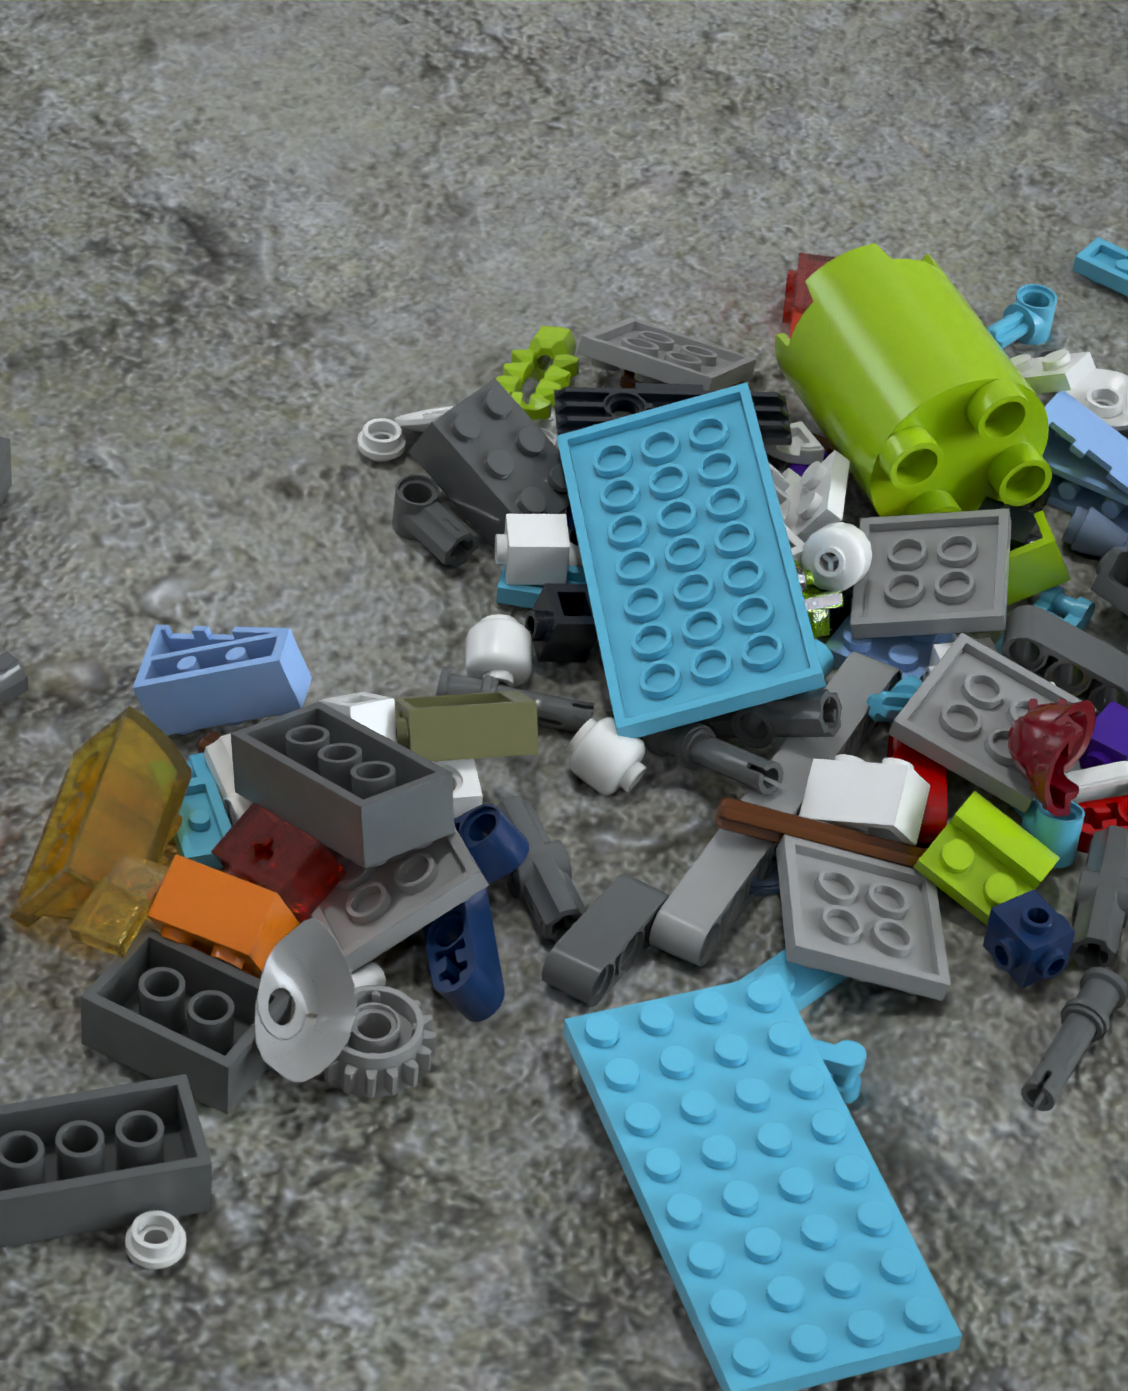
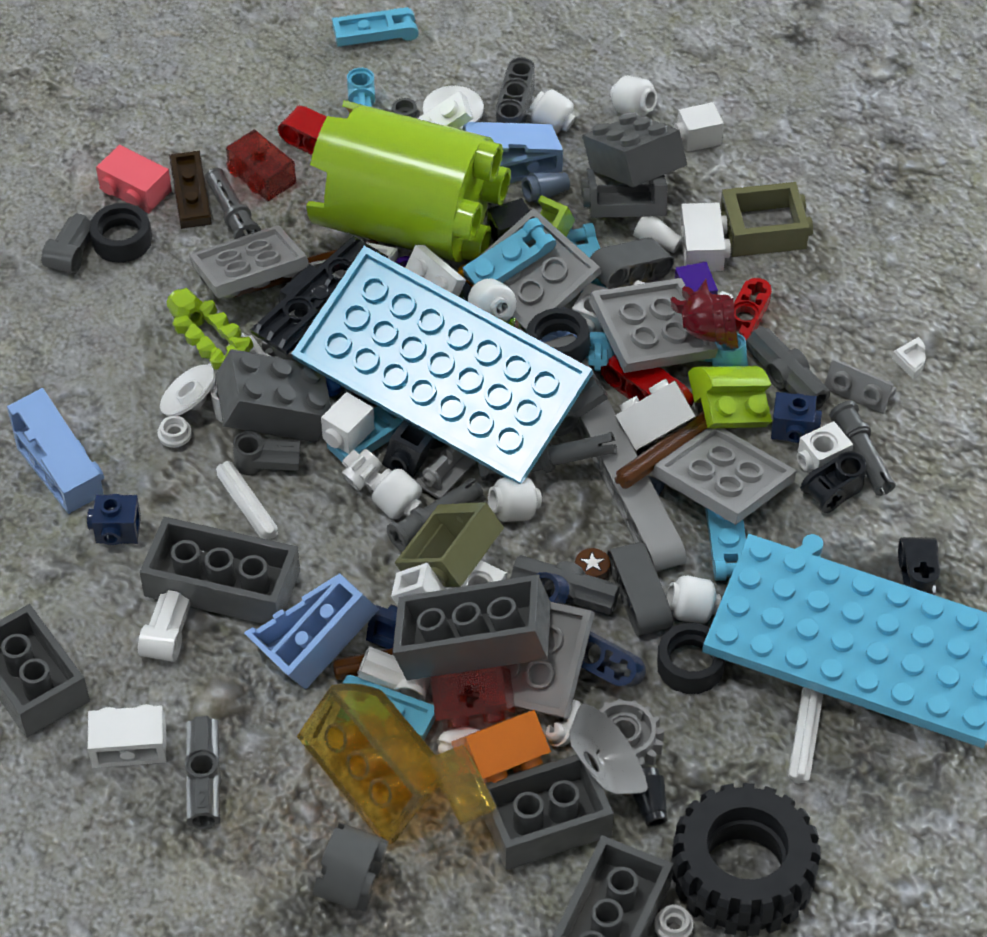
camera: 45 degrees left, 10 degrees up
none -> light blue wedge [7,388,104,514]
none -> dark grey piece [41,213,91,274]
none -> dark blue brick [87,494,141,545]
none -> black tyre [89,203,152,263]
none -> coral brick [96,144,172,214]
none -> white piece [138,590,190,662]
none -> dark grey brick [140,517,300,624]
none -> dark brown tile [169,151,212,229]
none -> dark grey pin [205,168,261,239]
none -> white axle [216,461,278,540]
none -> white gear [341,449,383,491]
none -> light grey hinge [415,446,477,499]
none -> medium azure plate [463,217,557,285]
none -> black tyre [526,308,591,363]
none -> reddish brown tile [575,548,610,580]
none -> black cone [632,767,668,826]
none -> black tyre [657,623,726,694]
none -> white head [666,576,721,624]
none -> black tyre [671,783,821,937]
none -> white axle [788,687,823,784]
none -> white brick [797,421,853,473]
none -> black piece [800,451,866,514]
none -> black piece [898,537,940,595]

